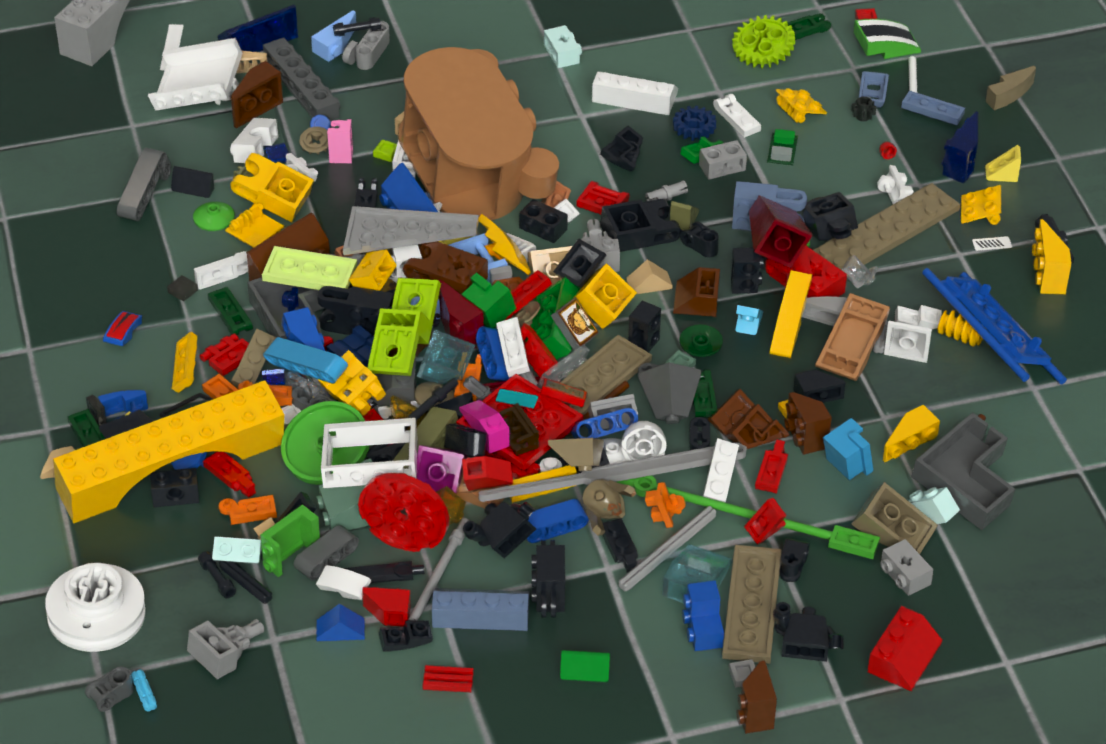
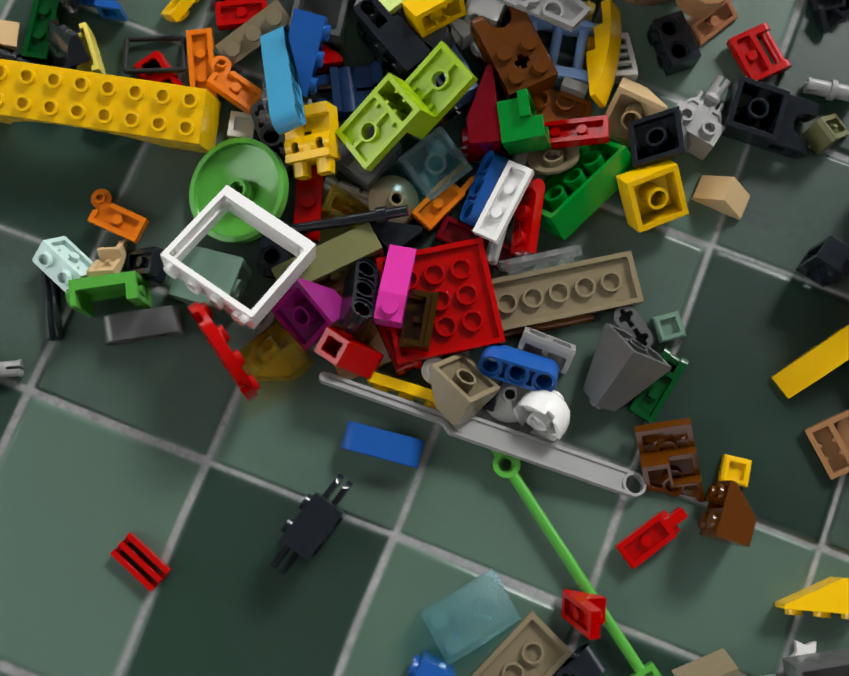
camera: 35 degrees right, 35 degrees up
black brick [150,468,200,508] -> none
black bar [198,551,236,598] -> none
red hinge [203,451,256,498] -> none
clear blue slope [261,368,285,386] -> none
white slope [316,565,371,600] -> none
blue slope [316,604,365,641] -> none
black piece [344,561,425,583] -> none
red slope [362,587,411,627] -> none
black slope [379,621,433,651] -> none
light grey bar [408,518,469,621] -> none
sand blue slope [432,588,530,631] -> none
dark grey axle [463,376,492,401] -> none
black torso [463,502,536,559] -> none
teal sticker [496,389,538,408] -> none
red tile [541,378,587,407] -> none
tile [551,297,599,351] -> none
white tile [554,199,580,224] -> none
green slope [560,650,610,682] -> none
dark tan piece [582,479,636,536] -> none
black hinge [602,518,638,573] -> none
light grey axle [618,506,716,592] -> none
black brick [628,300,661,353] -> none
orange hips [645,482,686,528] -> none
reddish brown slope [673,267,720,317] -> none
dark green dish [679,324,723,357] -> none
black piece [680,221,719,258] -> none
black beam [689,417,710,450] -> none
white plate [703,438,739,502] -> none
medium azure slope [735,305,763,335] -> none
black slope [793,369,846,403] -> none
dark azure plate [823,418,873,480] -> none

